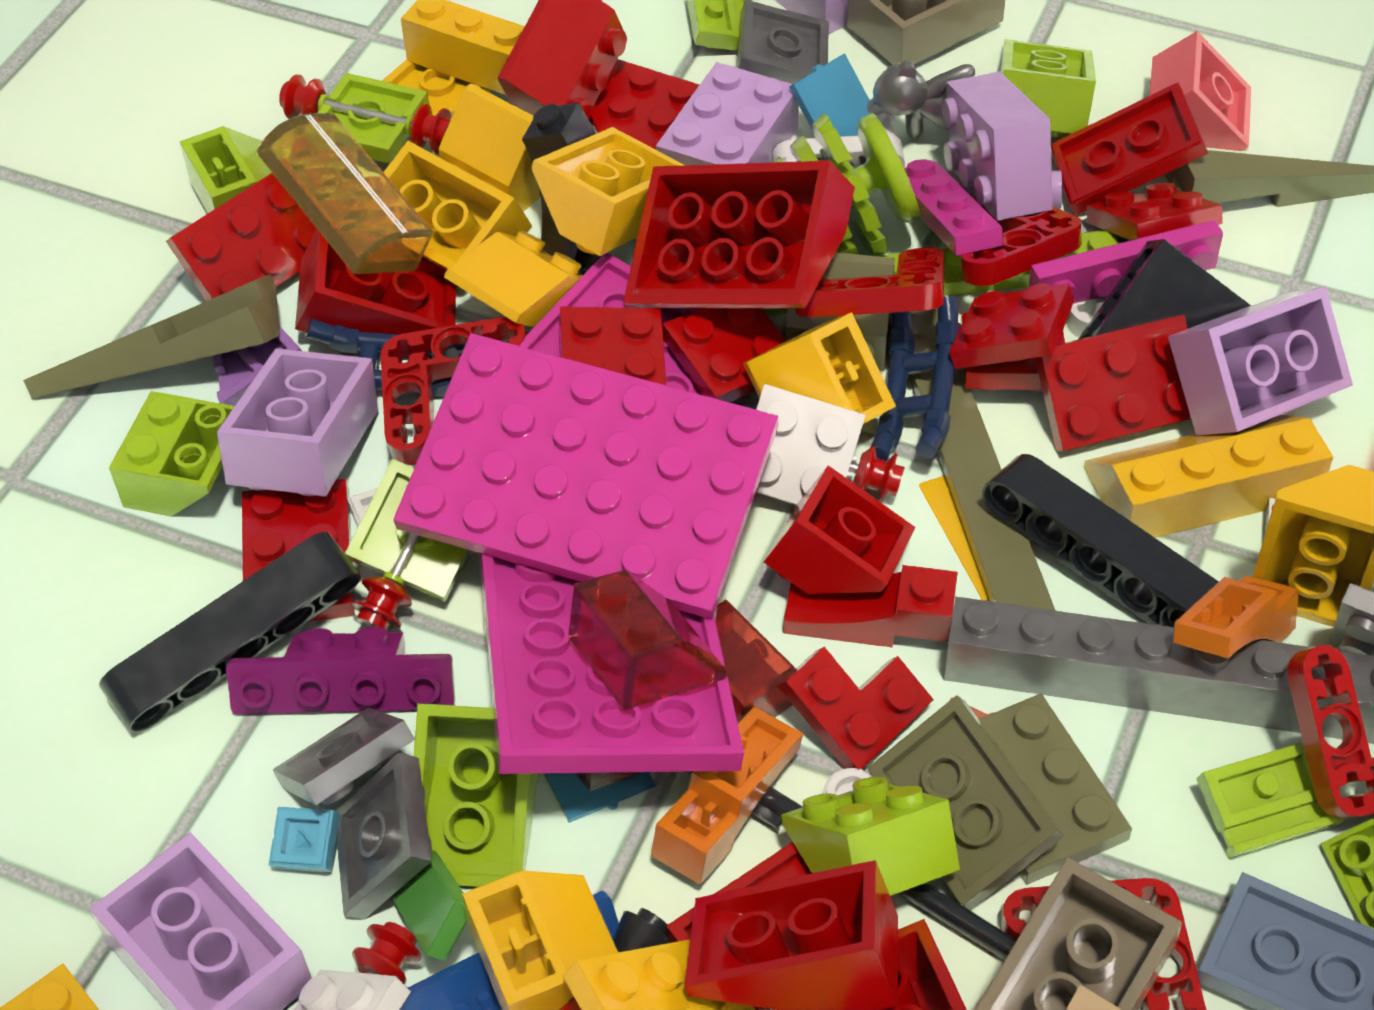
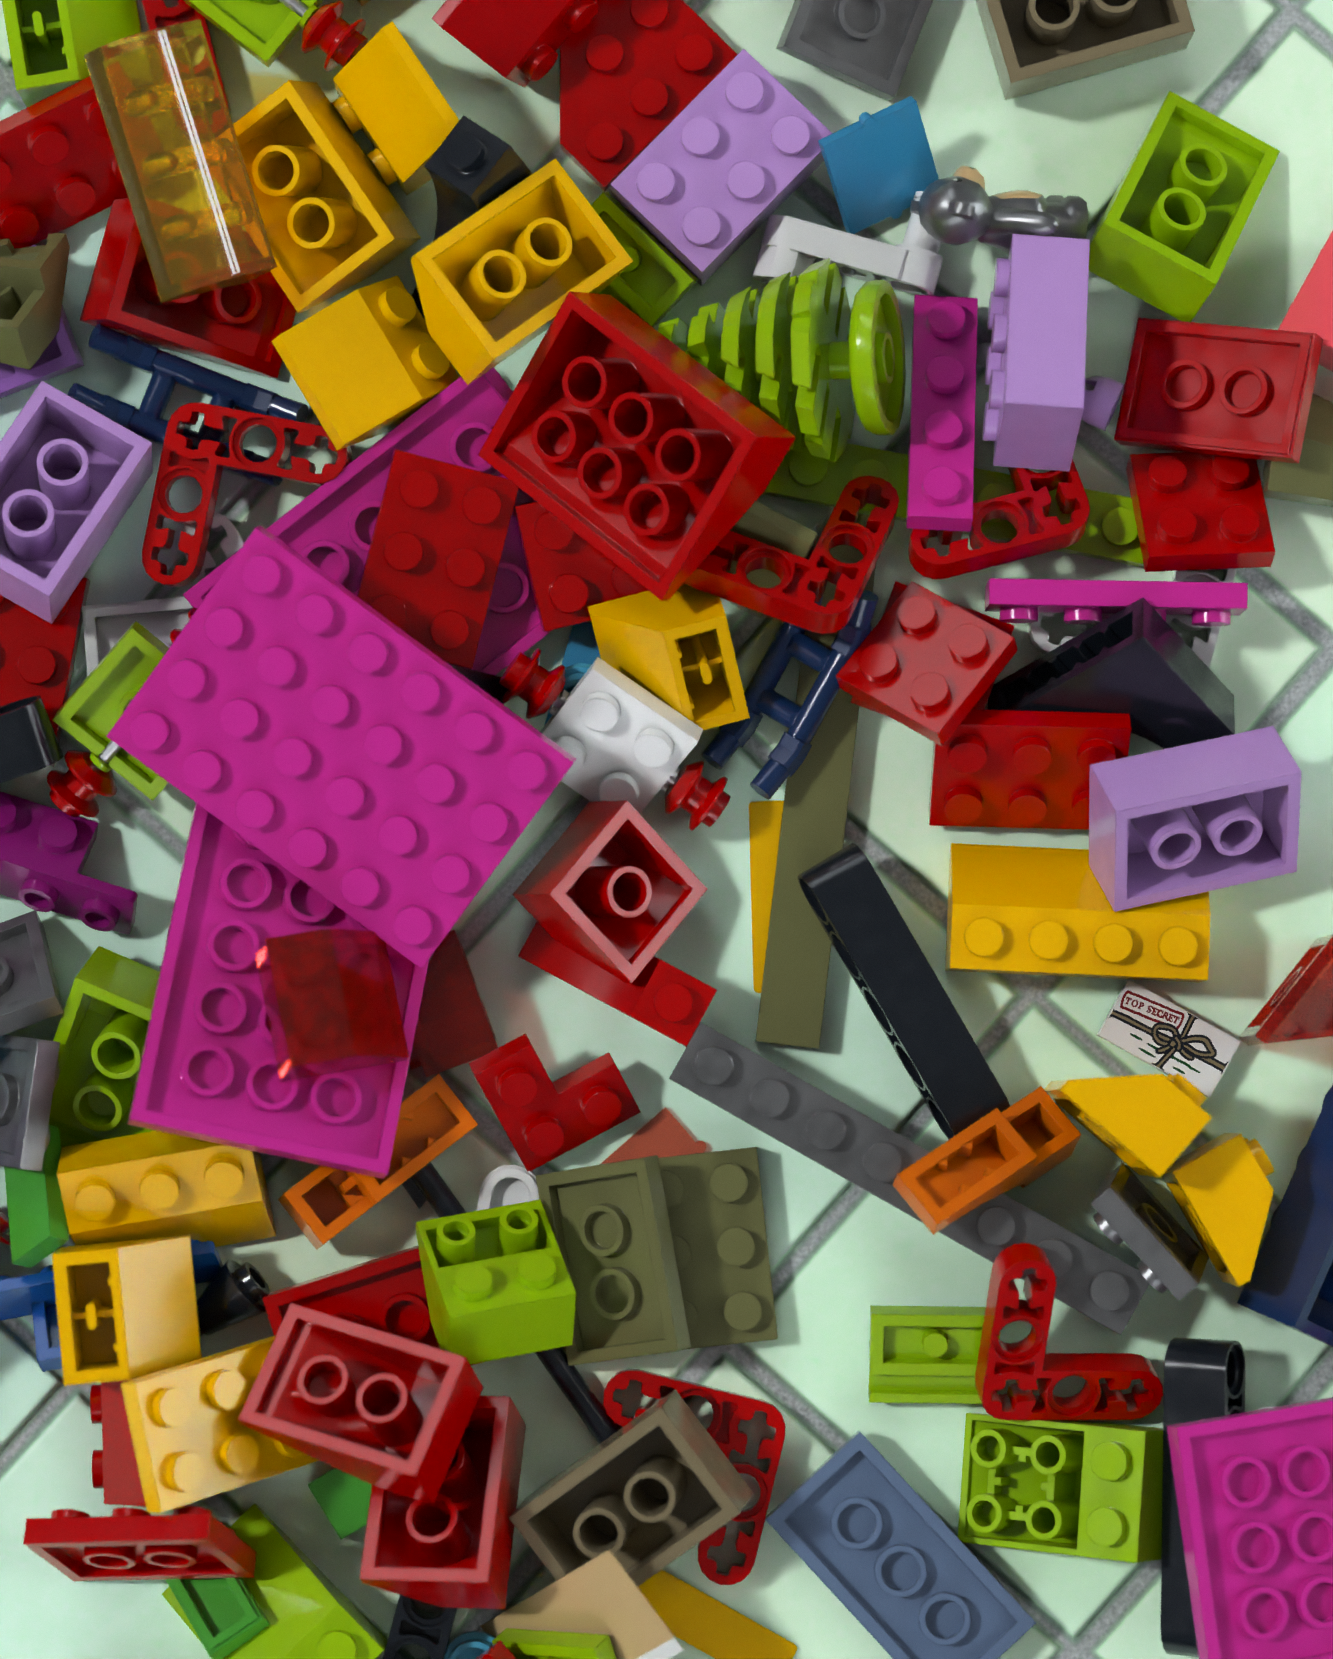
camera: 15 degrees right, 35 degrees up
none -> yellow slope [57,1130,276,1247]

